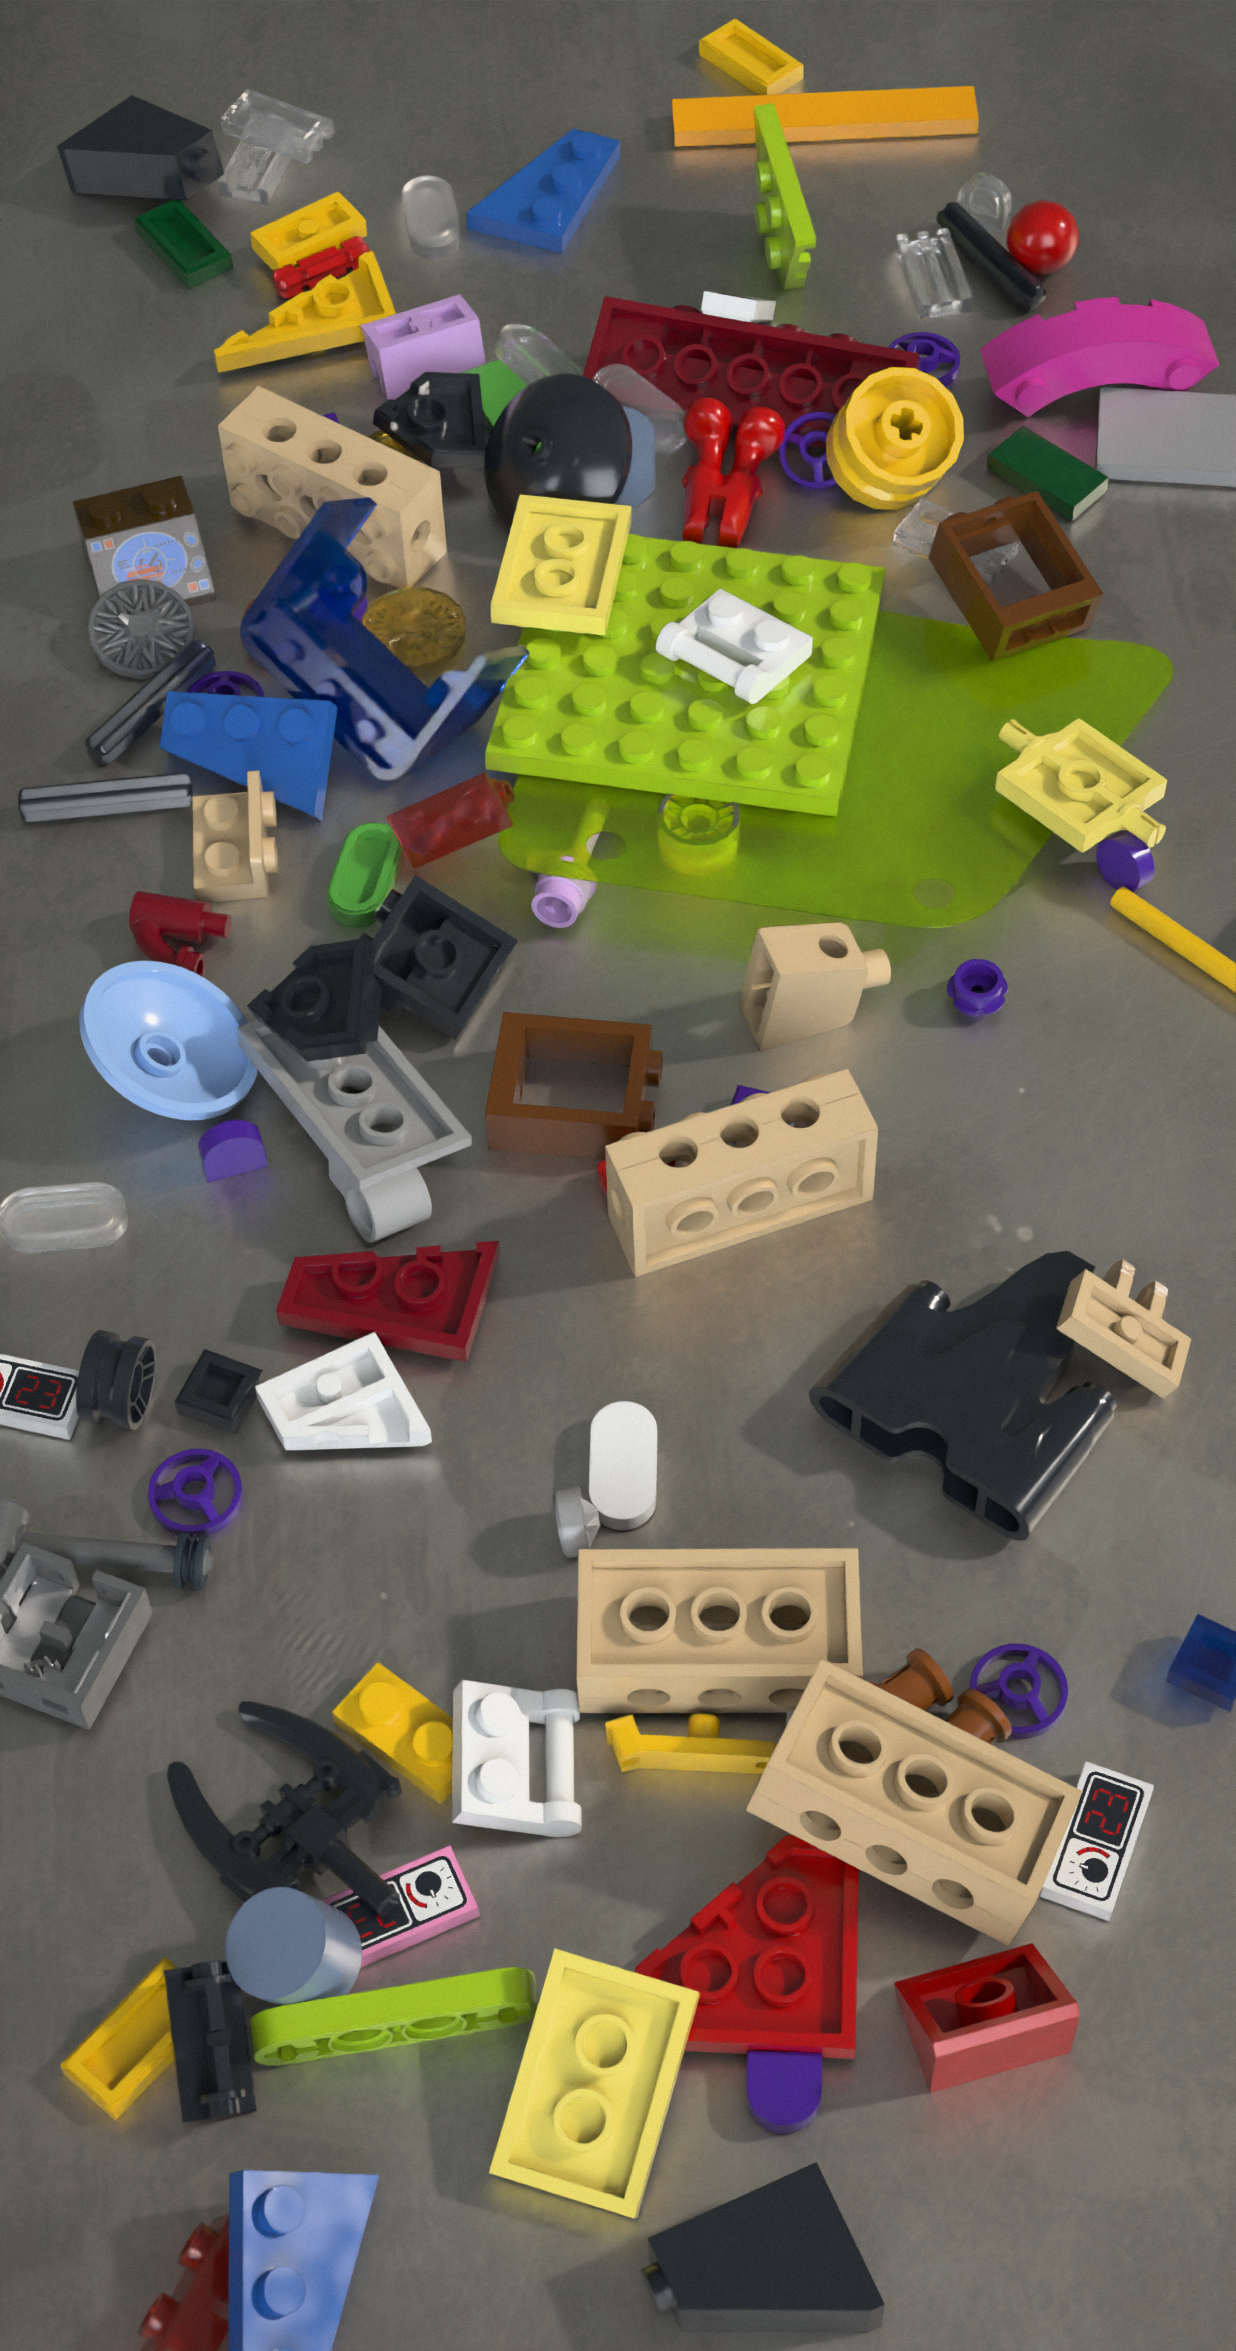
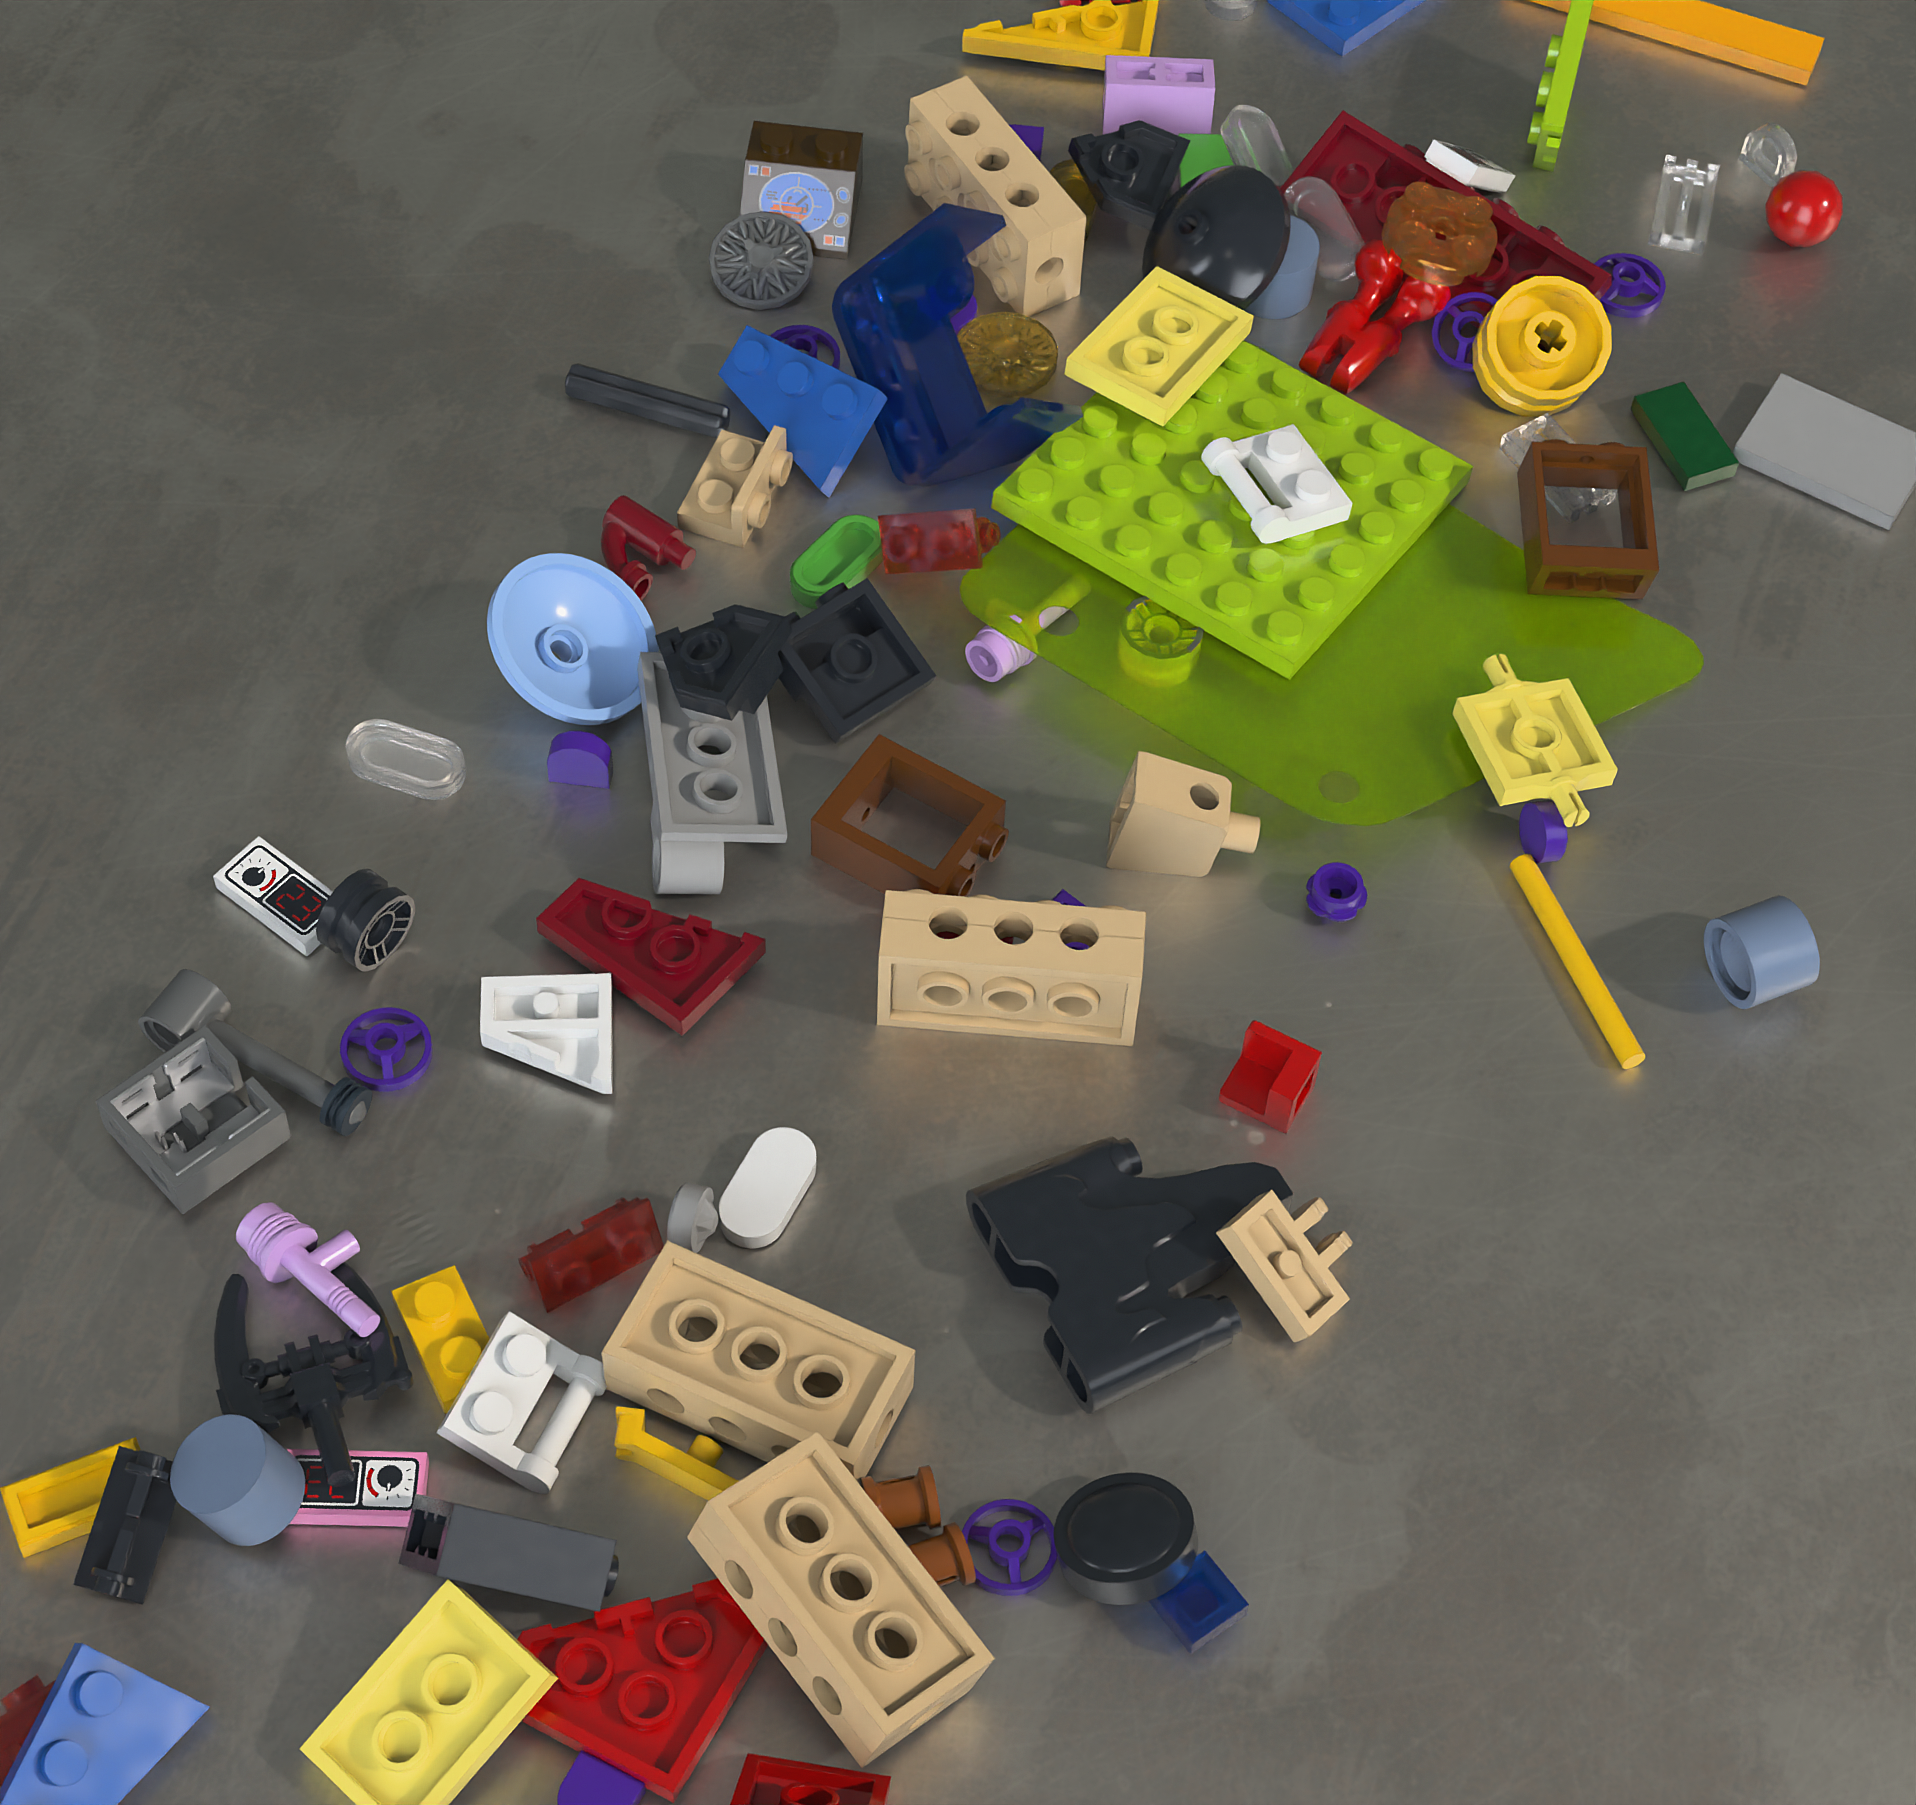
camera: 20 degrees right, 0 degrees up
black axle [85,640,216,766] -> none
black tile [175,1349,266,1435] -> none
lime beam [250,1967,539,2066] -> none
black axle [936,202,1047,312] -> none
dark pink brick [980,297,1220,418] -> none
tile [1040,1762,1154,1922] -> none
none -> lavender piece [236,1202,380,1337]
none -> black slope [398,1494,619,1612]
none -> clear red hinge [518,1197,664,1313]
none -> black piece [1054,1473,1198,1605]
none -> red panel [1219,1020,1322,1134]
none -> clear orange plate [1382,182,1497,286]

